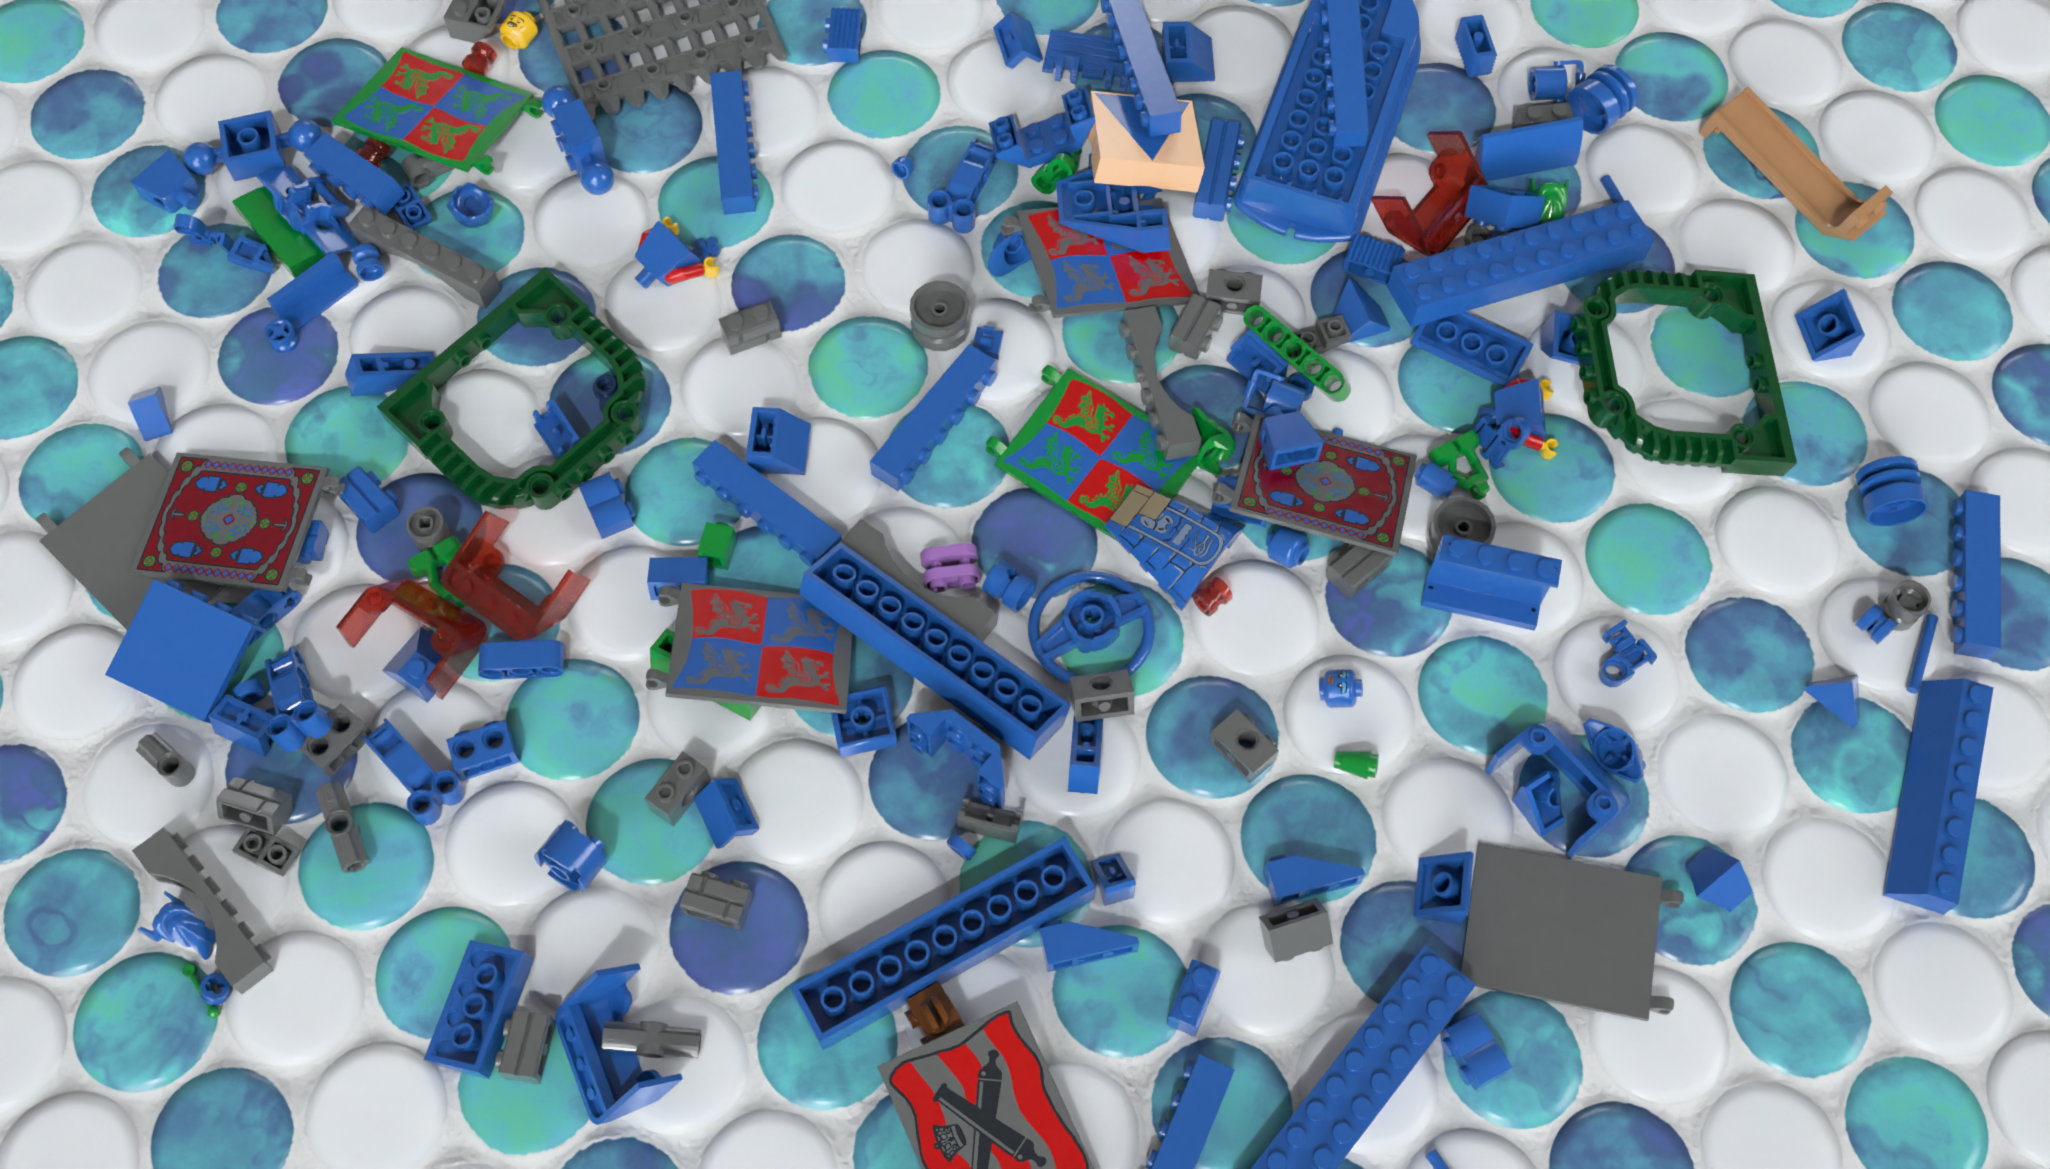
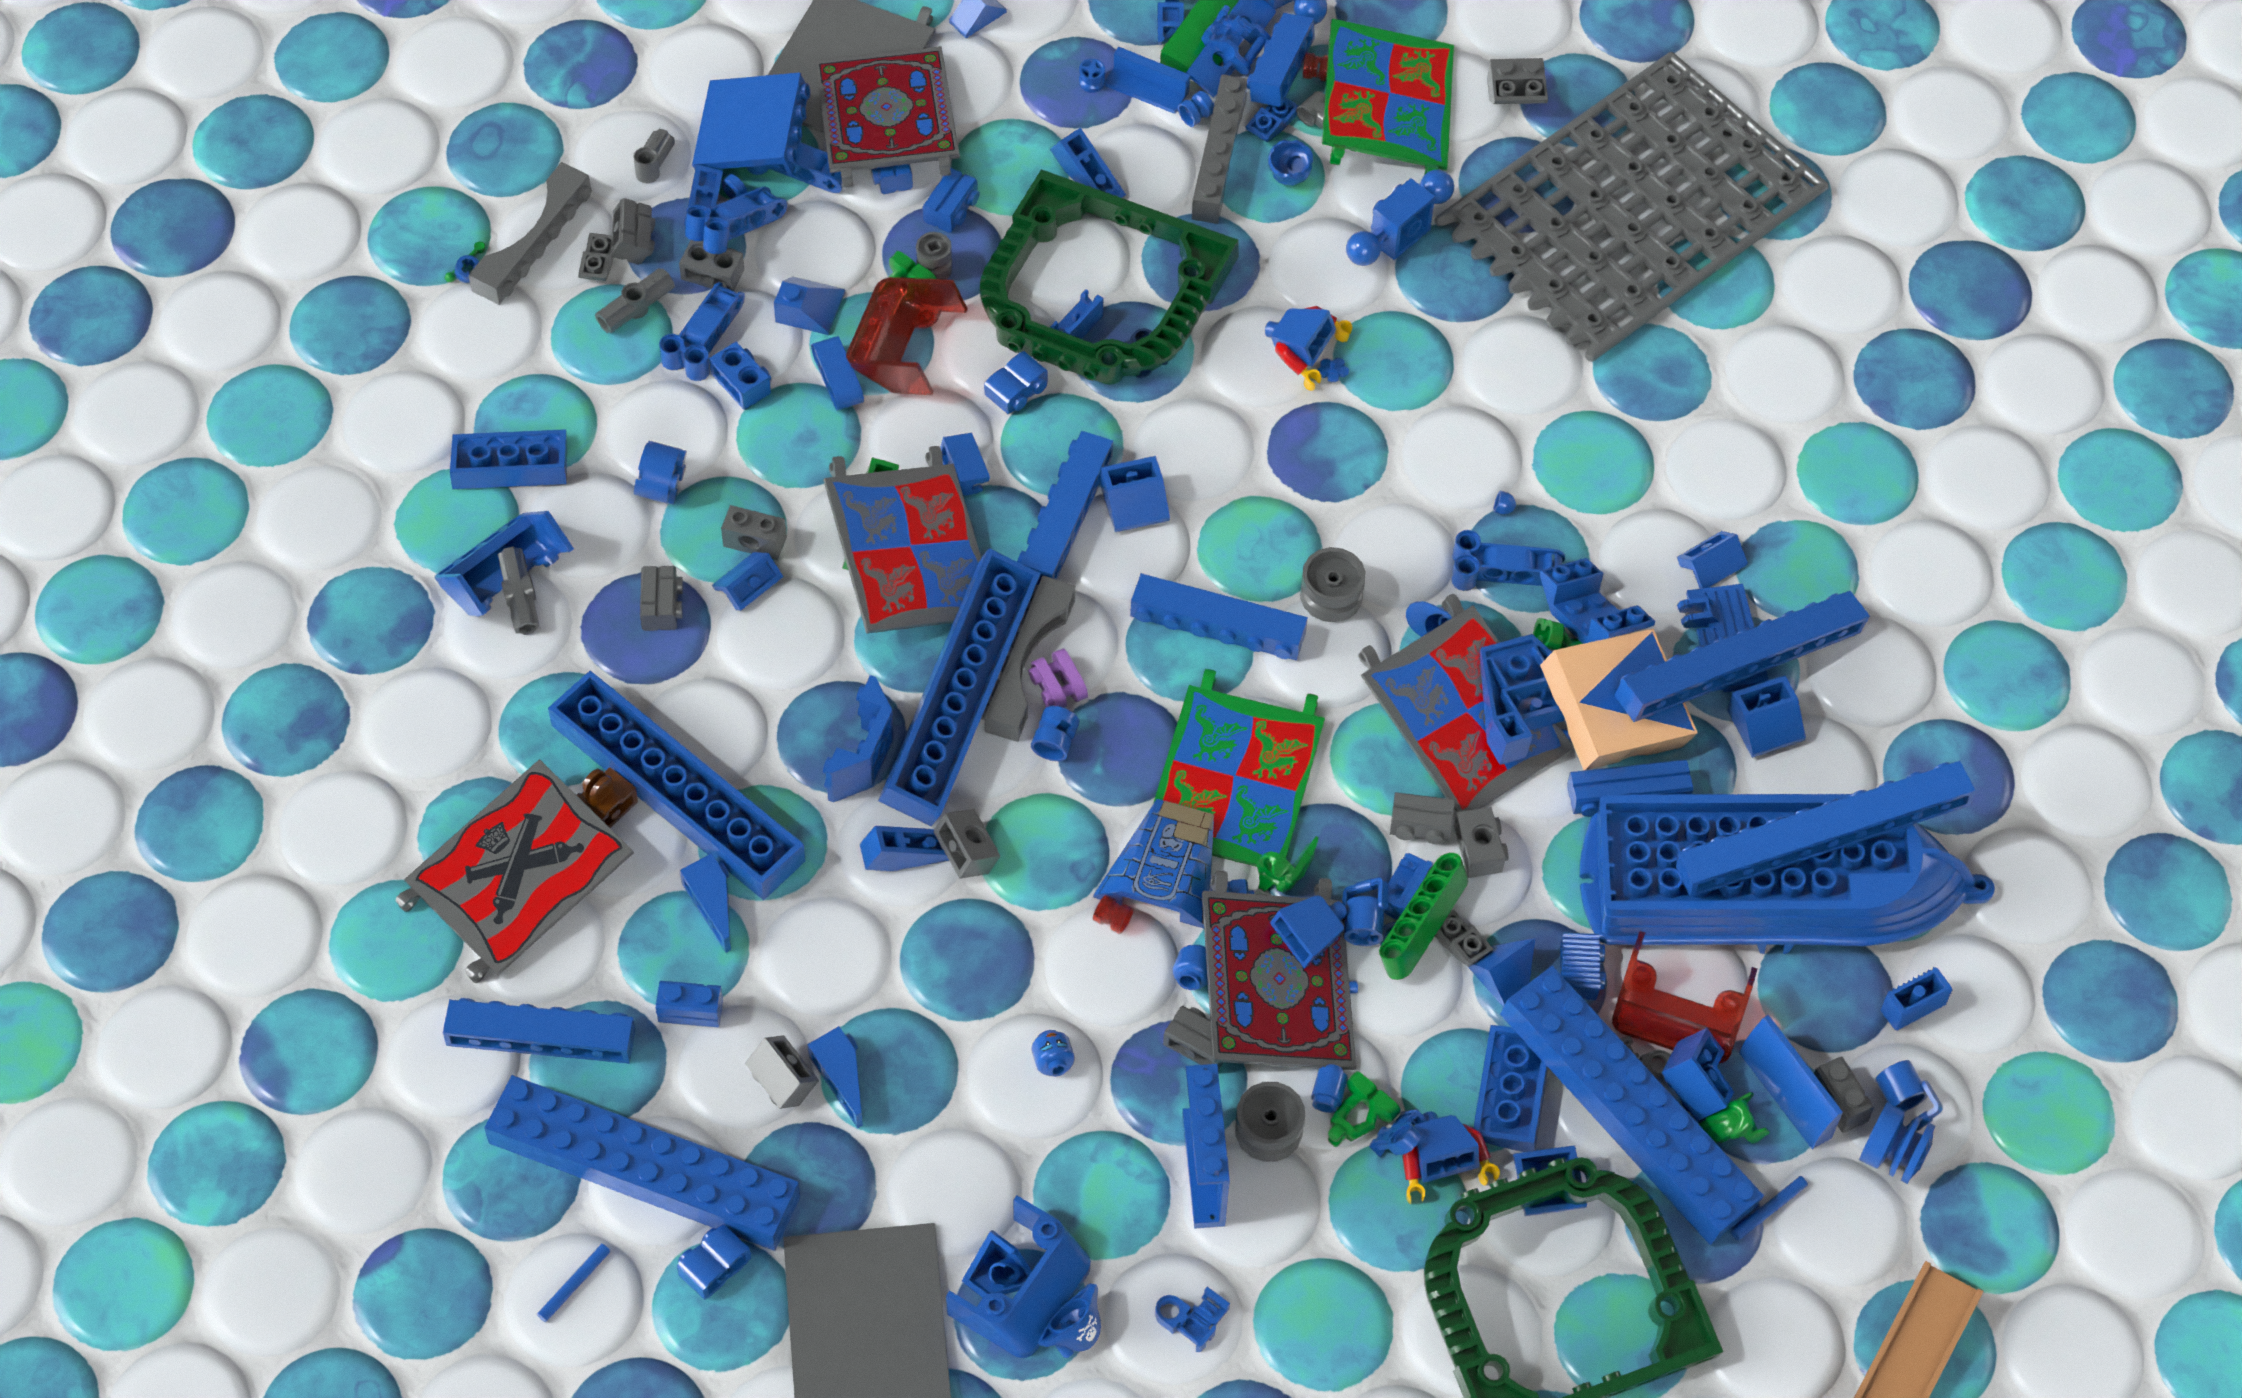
camera: 70 degrees right, 5 degrees down
blue hair [138,891,216,960] -> none
clear red windscreen [336,578,489,700] -> none
clear red wheel [462,41,497,76] -> none
dark grey brick [495,1009,556,1084] -> none
yellow head [500,11,538,50] -> none
green brick [697,522,737,570] -> none
blue brick [710,70,760,215] -> none
dark grey brick [718,301,782,355] -> none
blue brick [823,7,863,63] -> none
blue brick [831,686,898,757] -> none
blue tile [946,833,976,861] -> none
dark grey hinge [957,797,1024,844] -> none
blue tile [973,325,1004,360] -> none
blue piece [1028,571,1155,684] -> none
blue slope [1091,853,1136,906] -> none
dark grey arch [1118,306,1201,461] -> none
dark grey brick [1209,709,1279,783] -> none
green cone [1334,750,1379,780] -> none
blue slope [1414,851,1474,925] -> none

